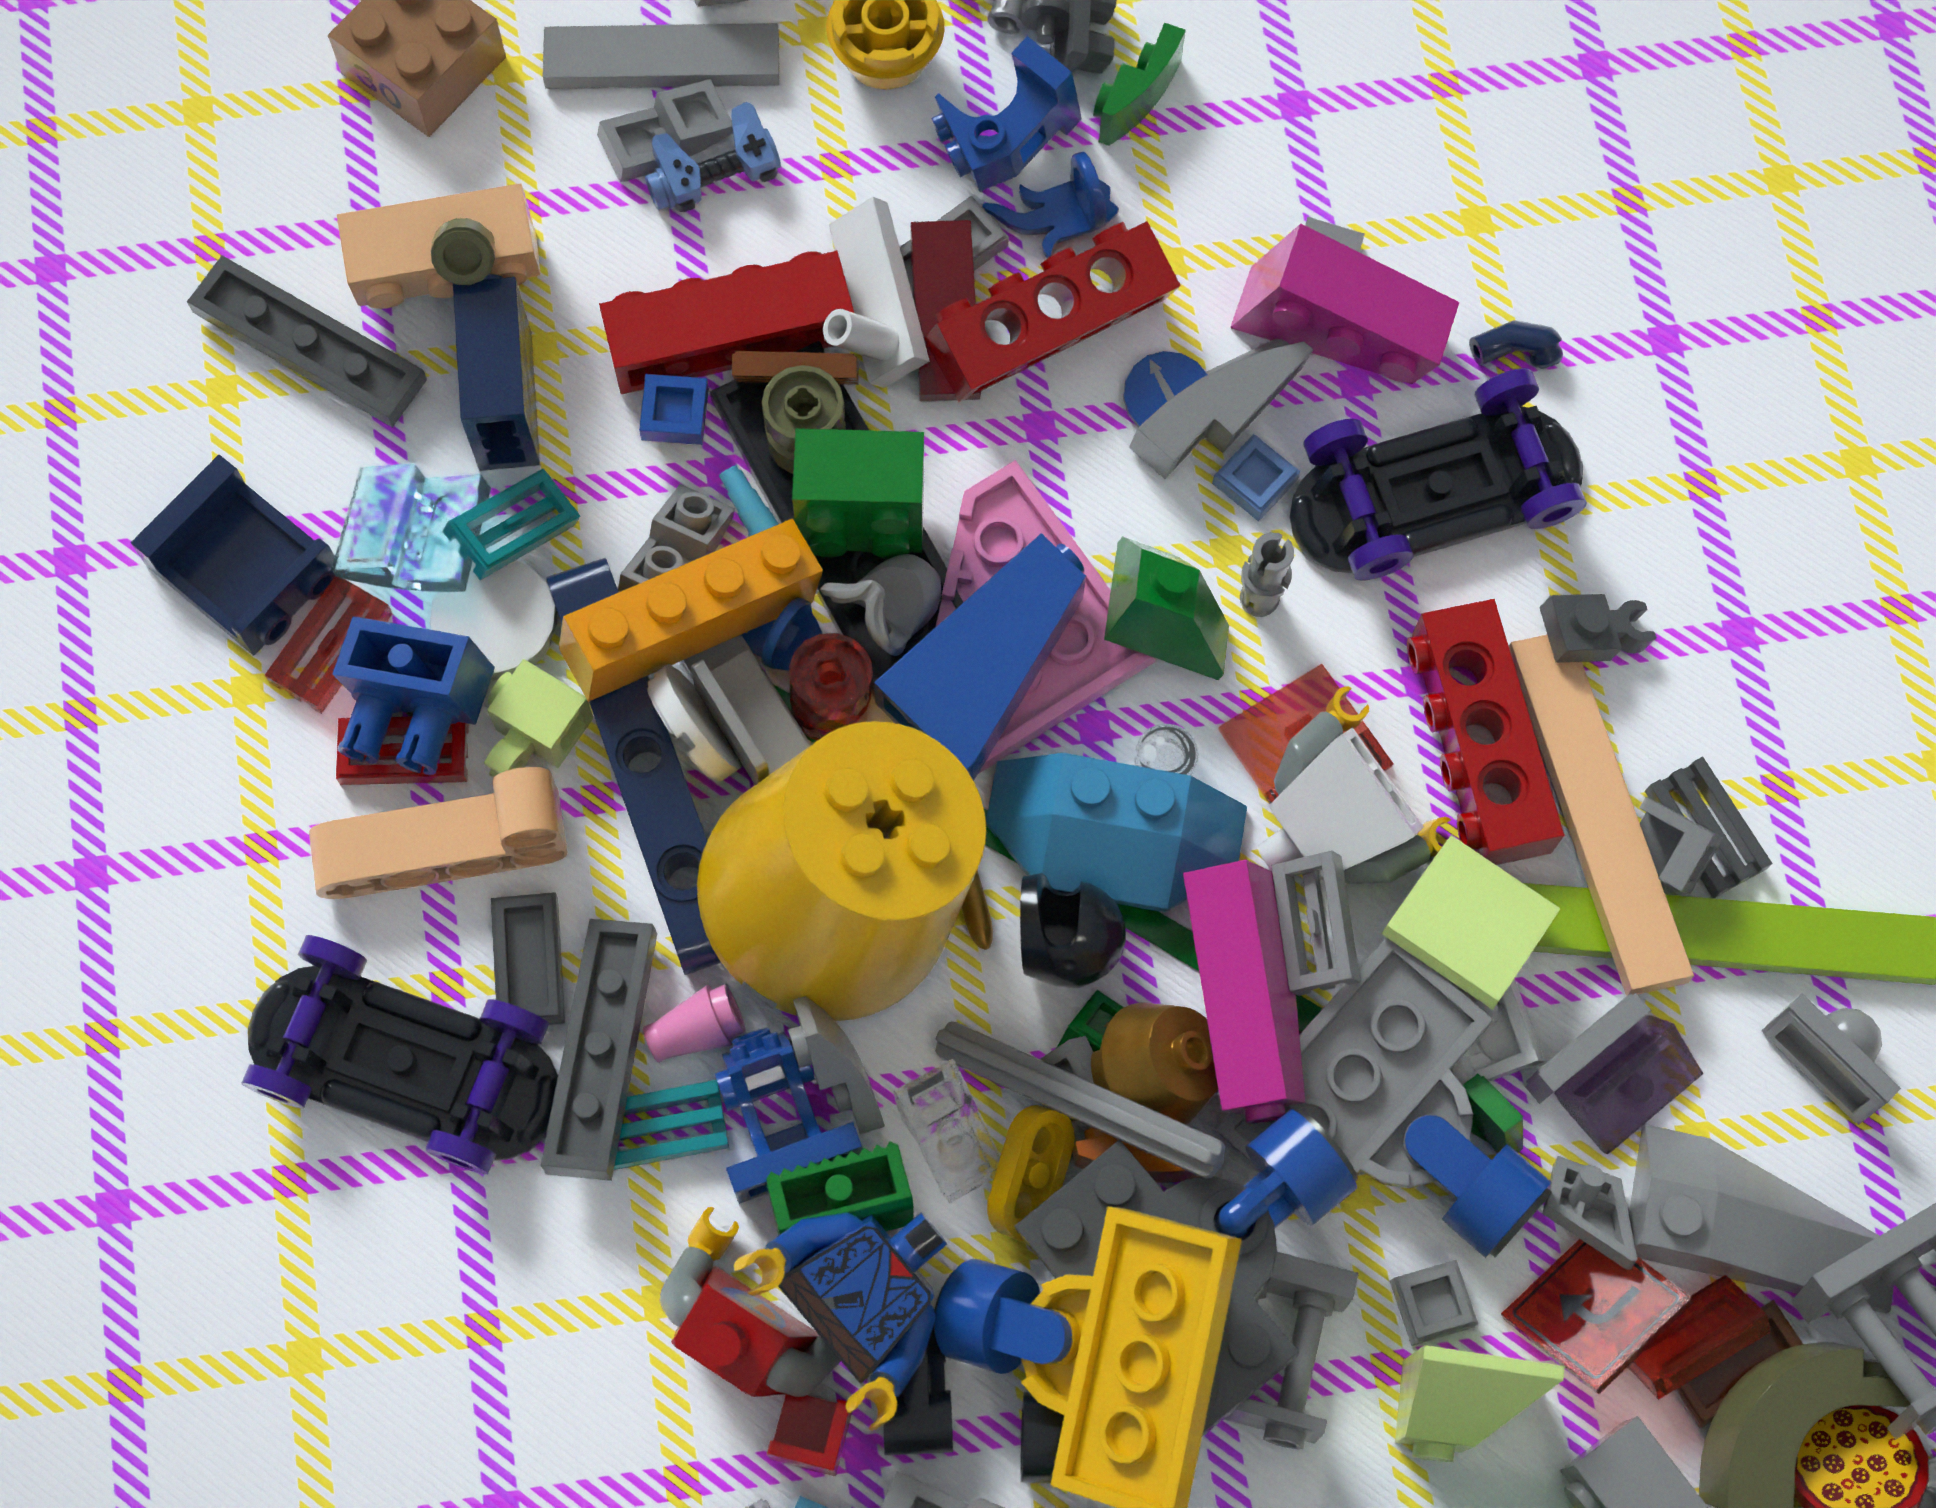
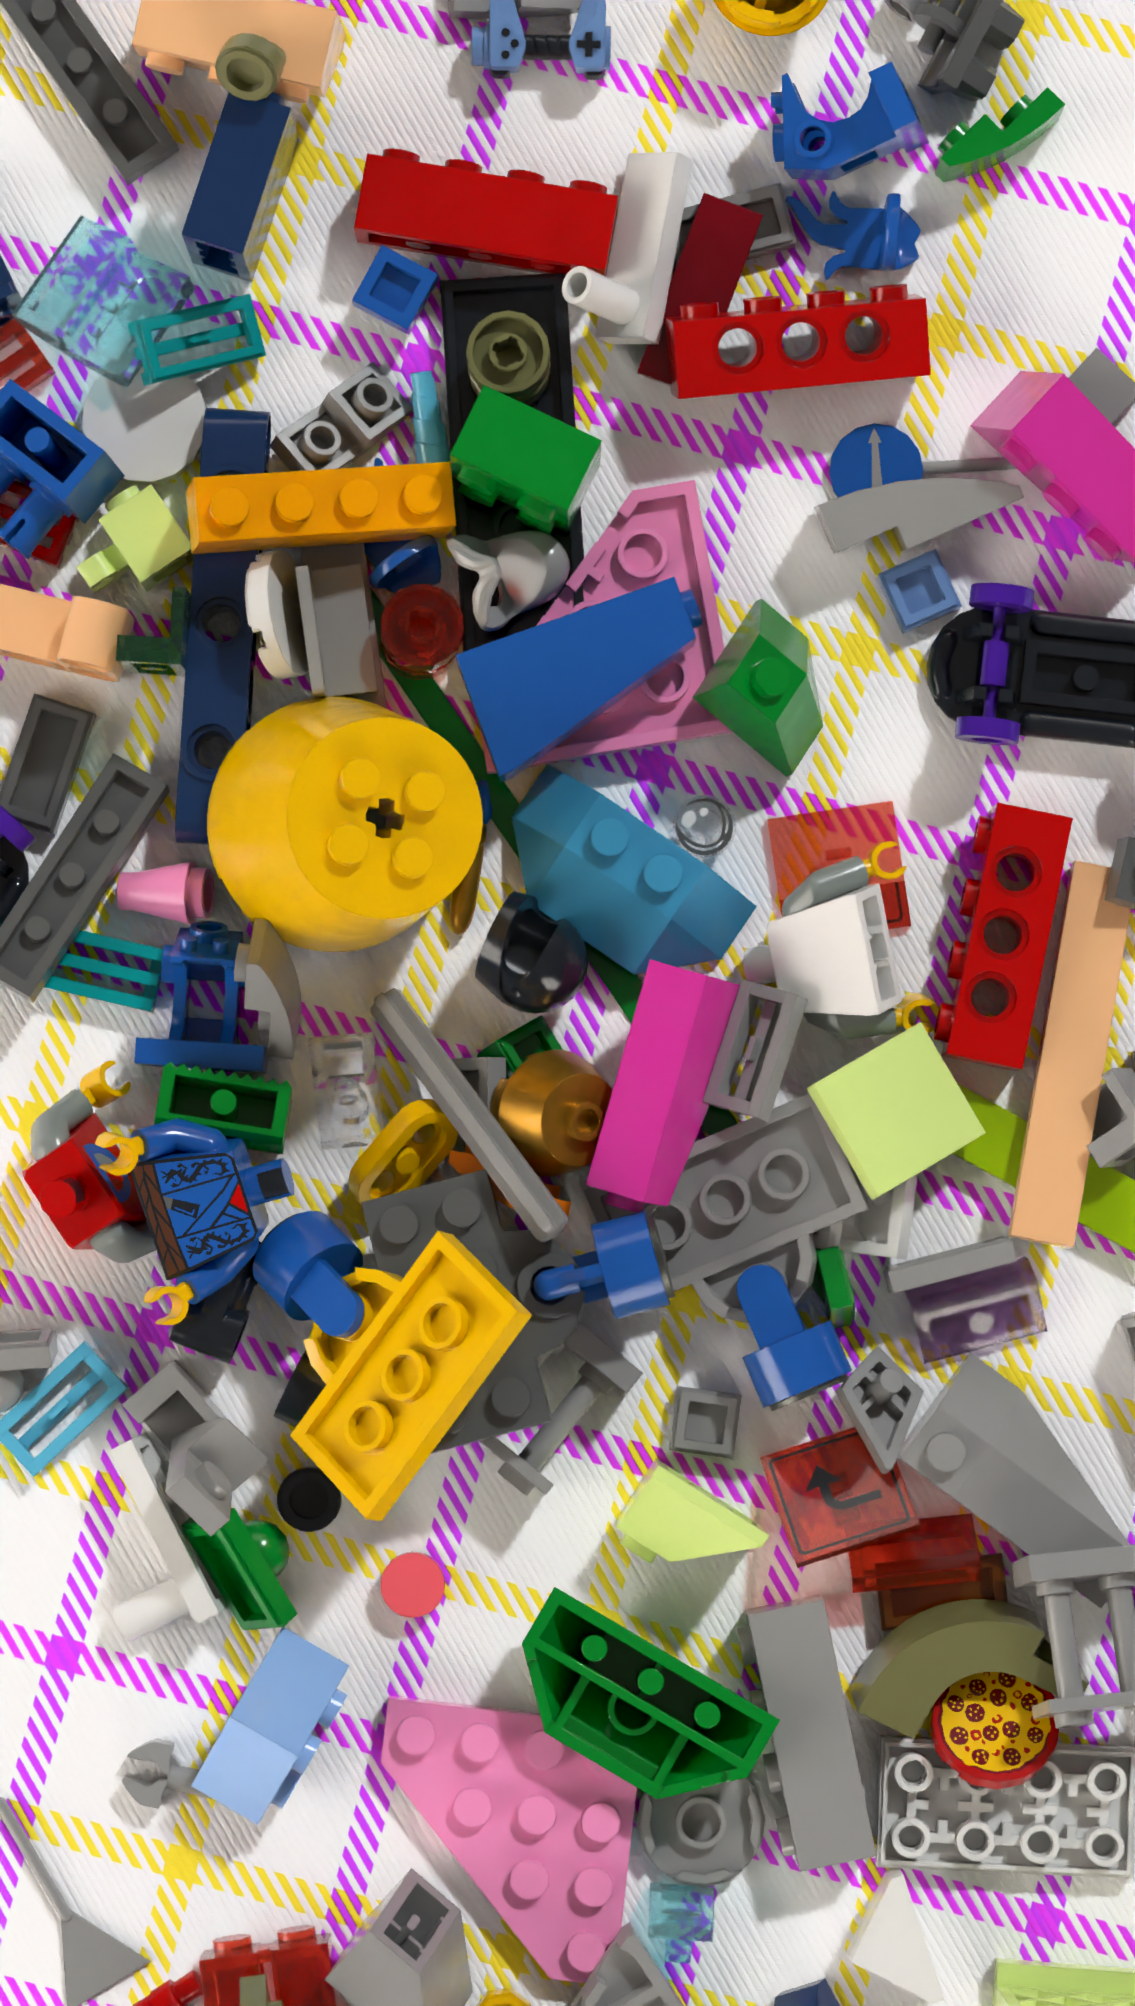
camera: 25 degrees right, 15 degrees up
dark orange tile [732,351,859,385] -> none
red panel [766,1394,853,1477] -> none
light grey pin [1240,532,1294,617] -> none
none -> clear green panel [116,587,191,677]

